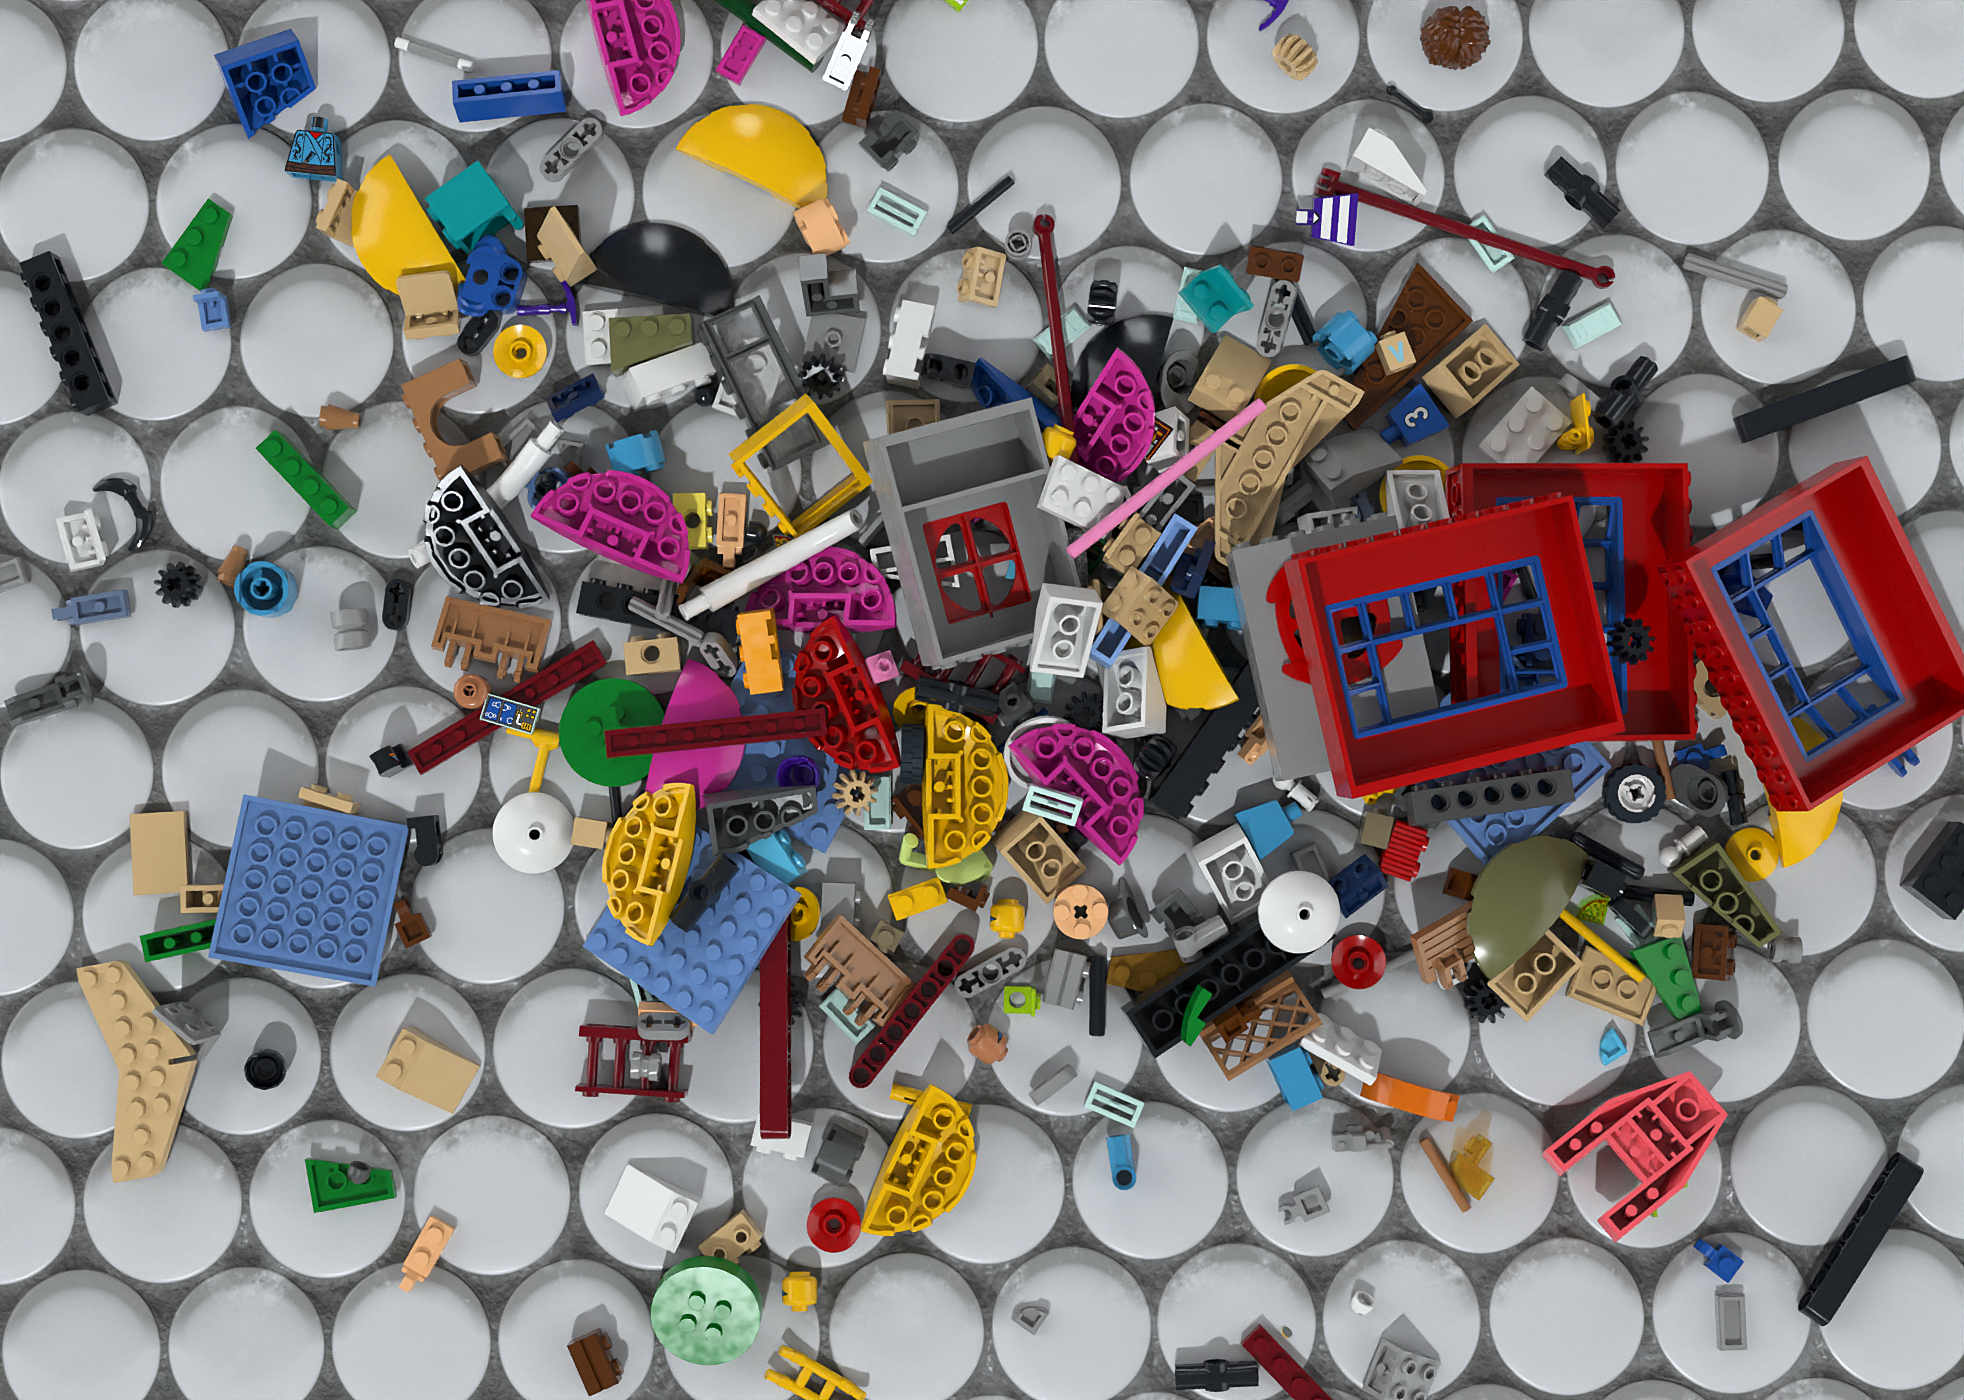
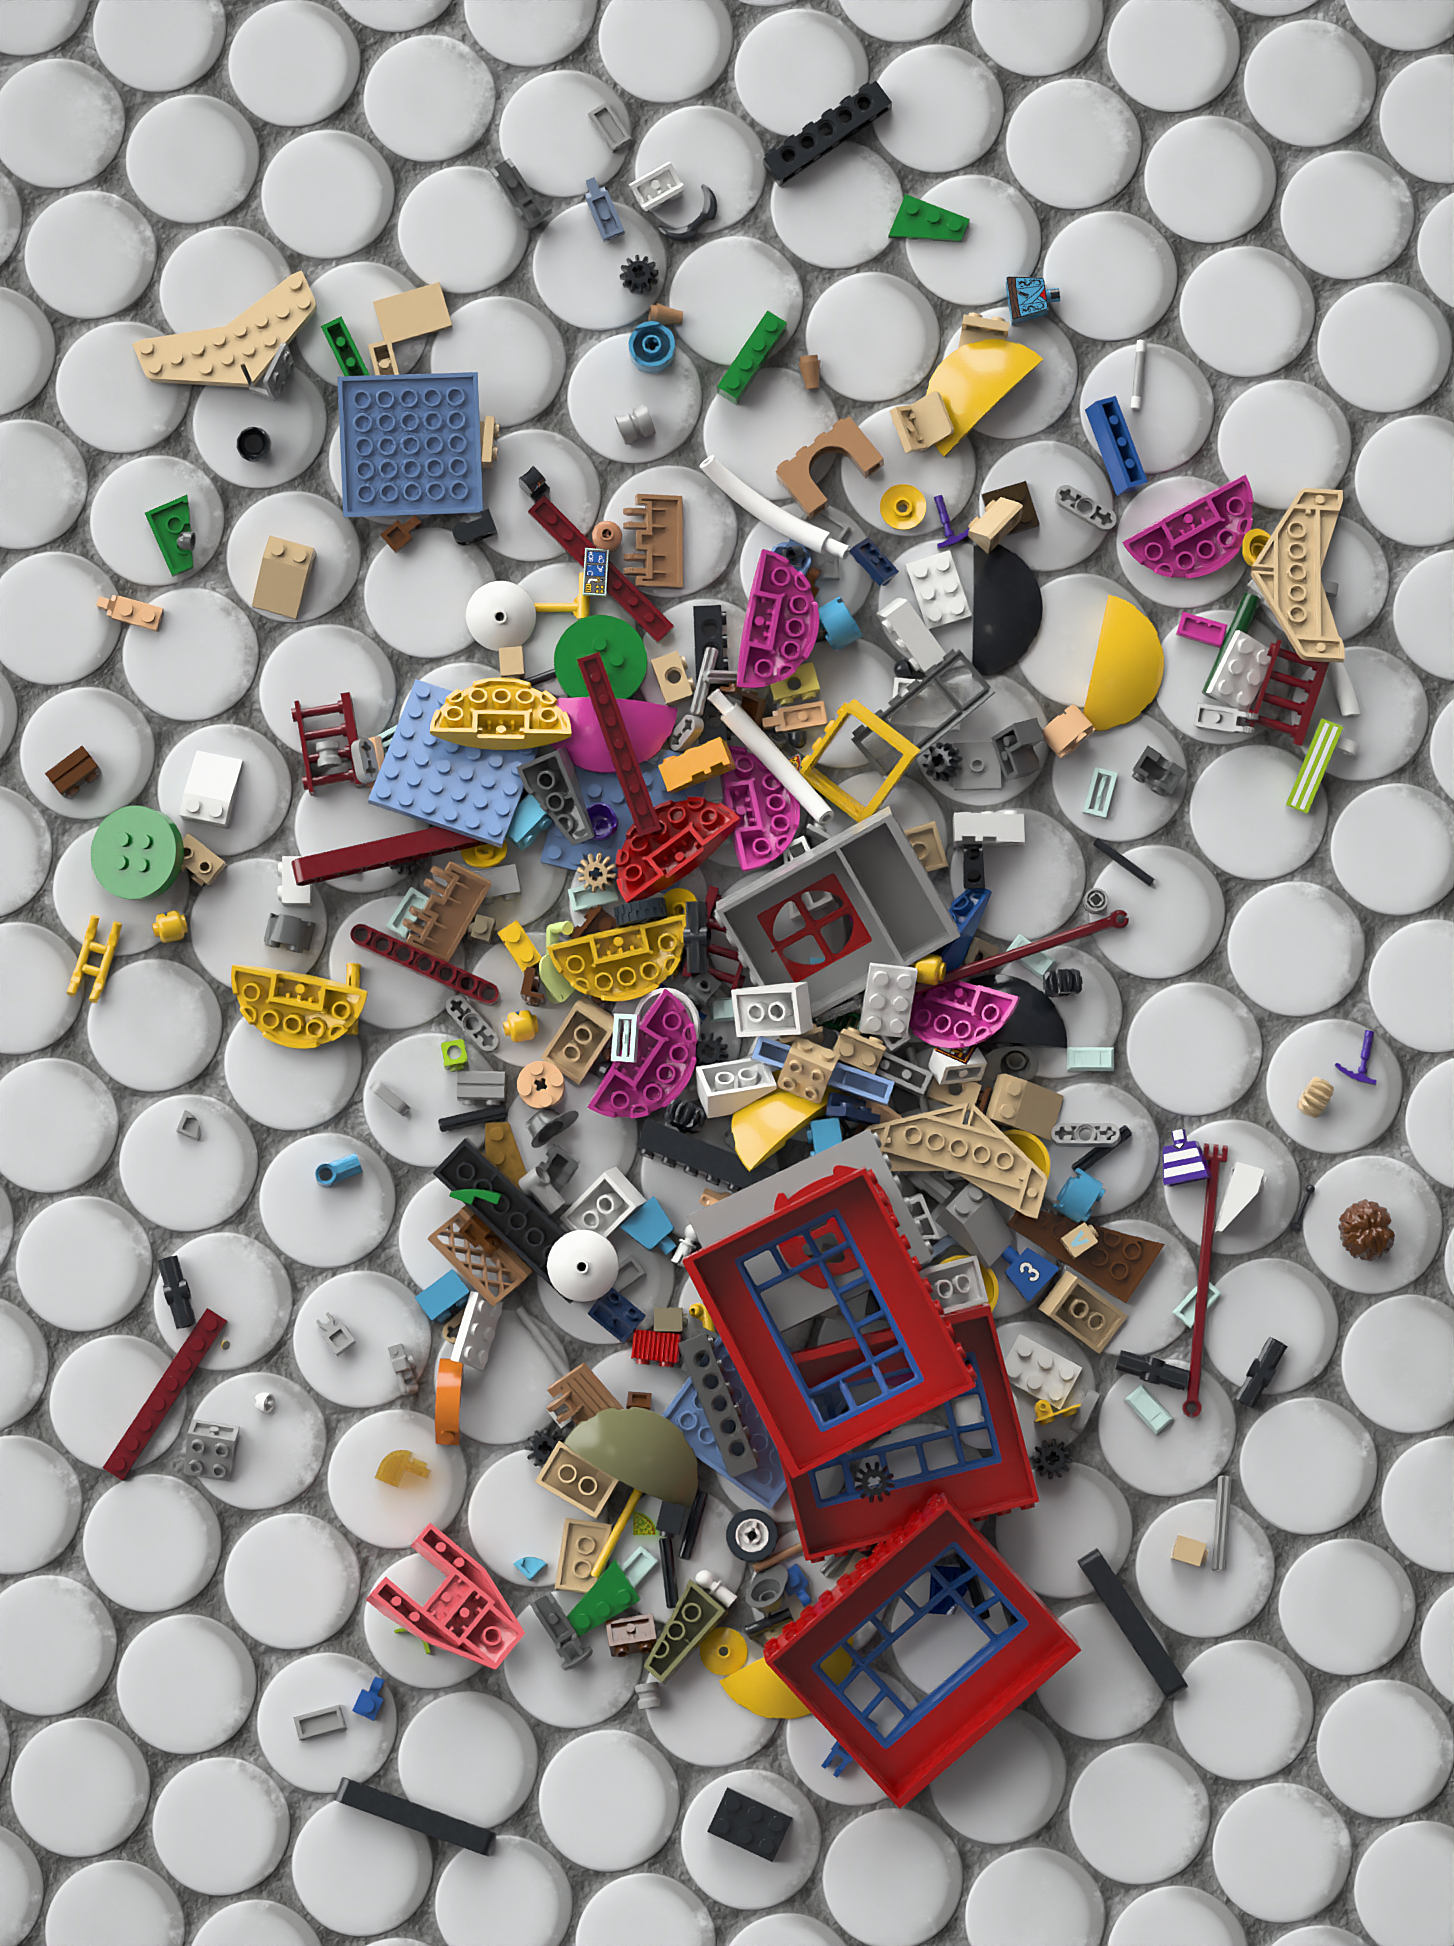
camera: 80 degrees right, 5 degrees down
medium blue bracket [193,288,232,332] -> none
blue wedge [214,29,316,139] -> none
black beam [382,579,412,631] -> none
black brick [423,464,550,609] -> none
teal container [424,161,524,254] -> none
blue piece [457,235,527,317] -> none
black beam [457,310,501,357] -> none
olive wedge [609,313,695,377] -> none
black piece [669,853,740,933] -> none
red dish [806,1197,861,1253] -> none
reddish brown bracket [842,66,882,129] -> none
bright pink bracket [865,650,899,684] -> none
tan bracket [957,246,1007,308] -> none
nougat head [967,1023,1008,1064] -> none
bright pink piece [1066,398,1267,559] -> none
light aqua tile [1084,1080,1145,1128] -> none
teal bracket [1178,265,1254,334] -> none
reddish brown bracket [1246,245,1304,282] -> none
red dish [1331,935,1386,990] -> none
medium nougat bar [1419,1137,1471,1213] -> none
black piece [1594,356,1658,430] -> none
black beam [1606,896,1654,940] -> none
tan brick [1650,894,1686,938] -> none

